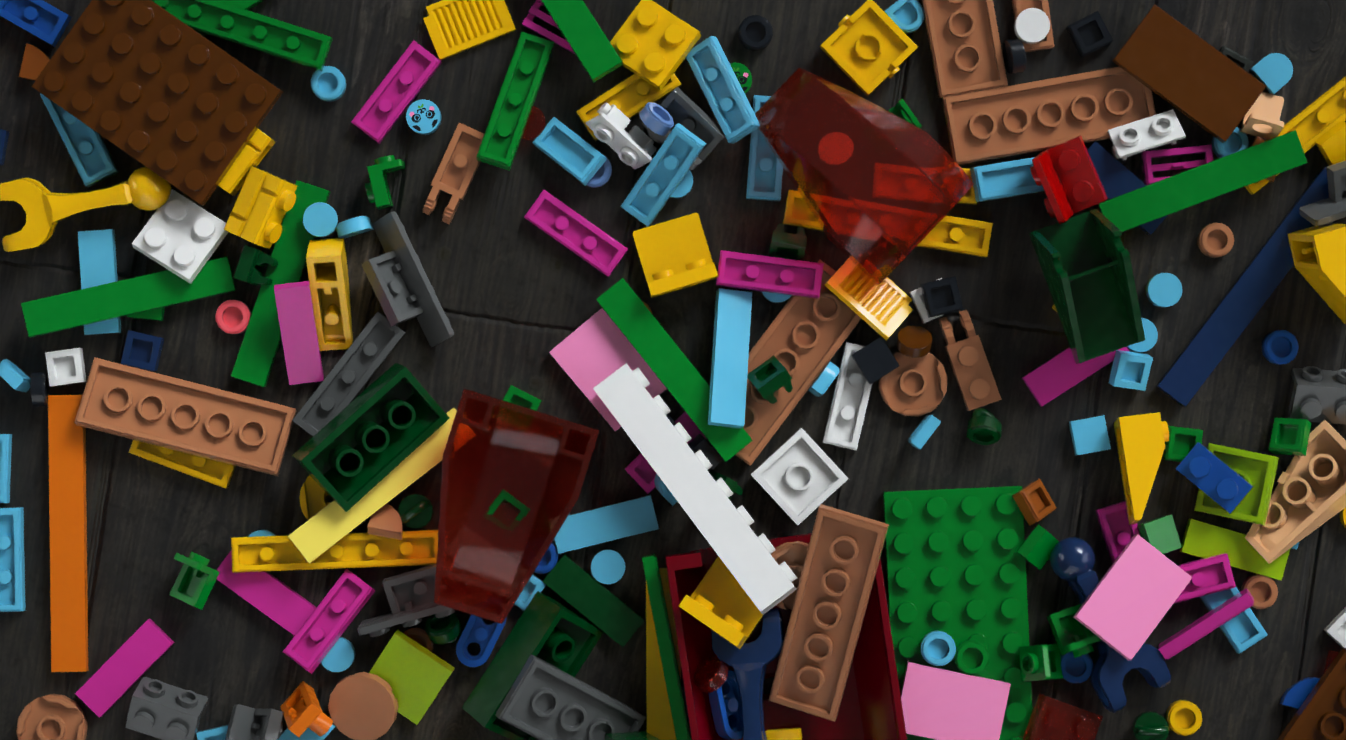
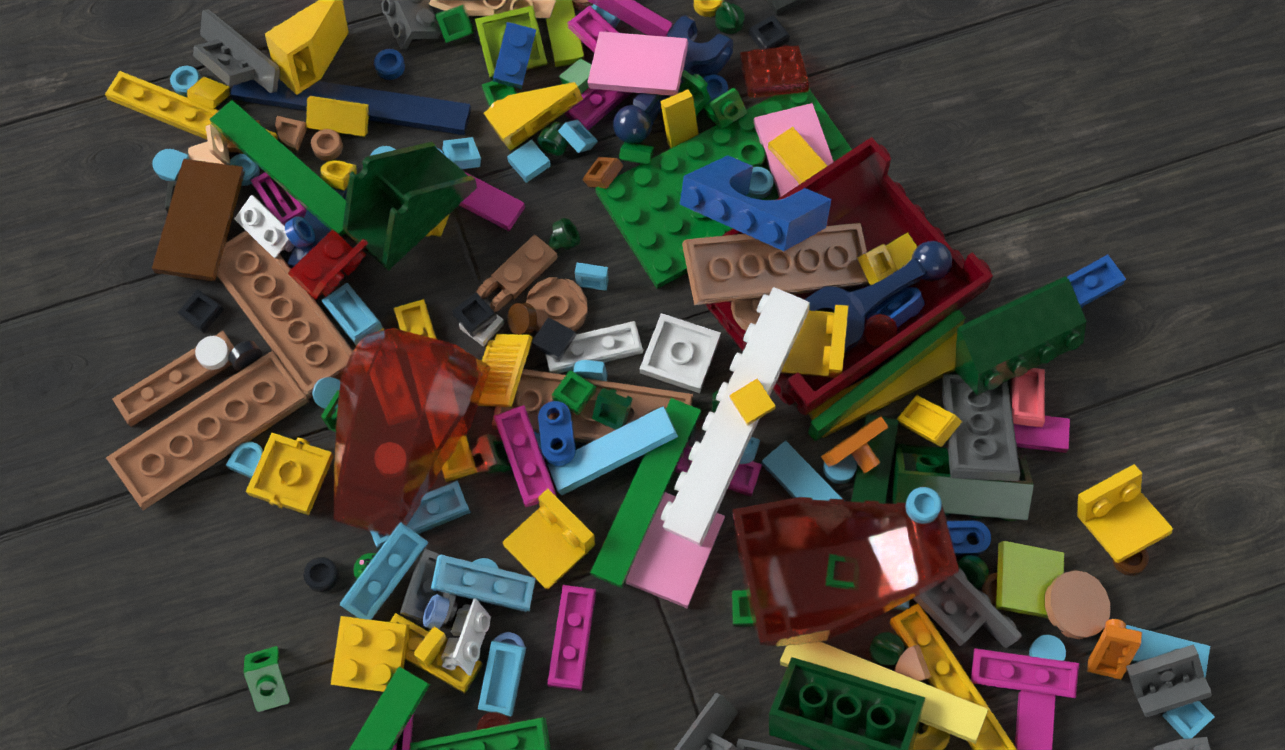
camera: 115 degrees left, 20 degrees down
none -> nougat tile [275,116,307,153]
none -> blue tile [285,216,315,249]
none -> yellow tile [306,96,369,136]
none -> medium azure tile [312,377,346,409]
none -> yellow tile [320,161,357,191]
none -> yellow tile [414,627,448,668]
none -> dark green tile [537,122,569,156]
none -> blue plate [538,401,576,466]
none -> green tile [551,370,597,415]
none -> medium azure tile [558,120,598,153]
none -> yellow tile [660,90,698,148]
none -> blue arch [680,155,832,251]
none -> yellow tile [729,378,776,426]
none -> yellow tile [768,126,827,184]
none -> orange tile [821,417,888,473]
none -> yellow tile [857,244,897,285]
none -> yellow tile [897,395,962,447]
none -> medium azure tile [906,487,942,524]

